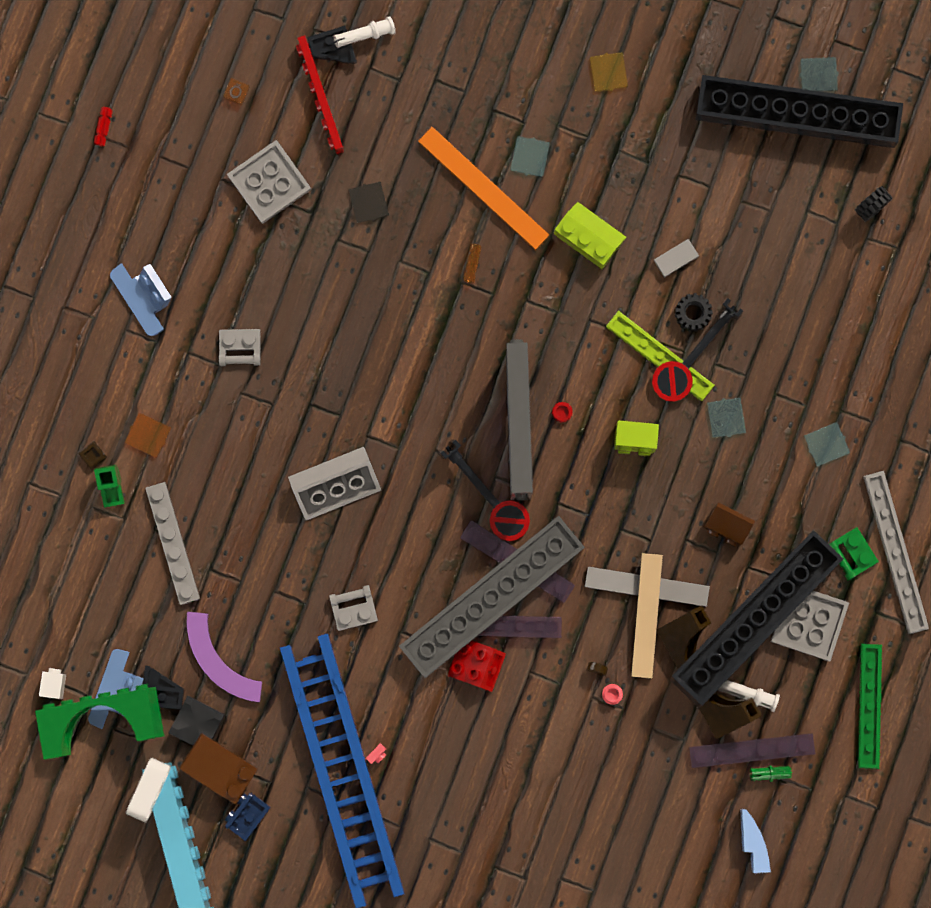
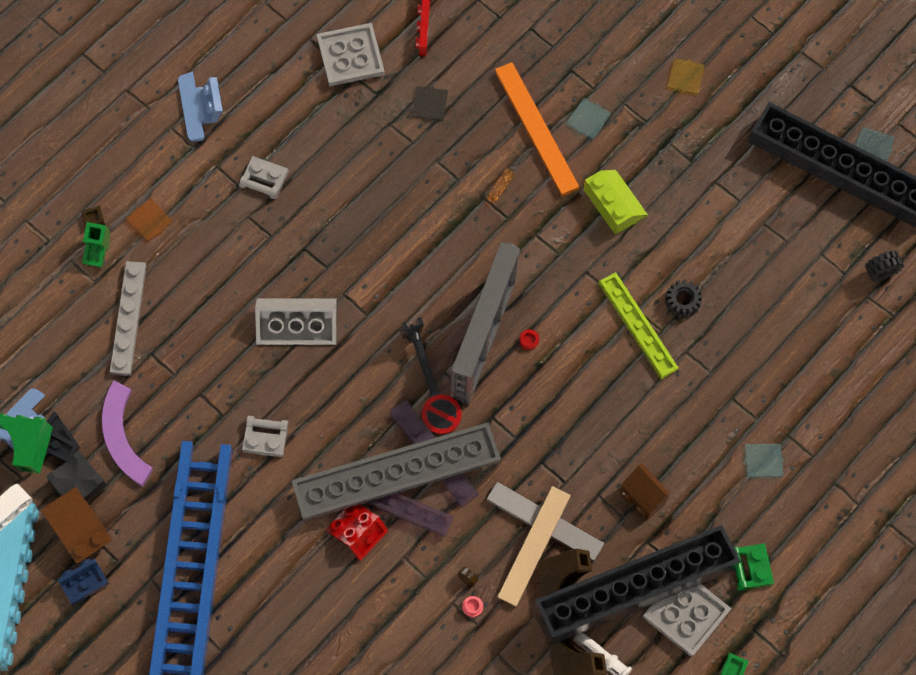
camera: 15 degrees right, 15 degrees down
coral plate [366,743,386,764] -> none
lime brick [614,421,659,456] -> none
black piece [652,298,743,402] -> none
light grey tile [654,239,699,278] -> none
clear light blue piece [707,398,746,438] -> none
light grey tile [863,471,929,634] -> none

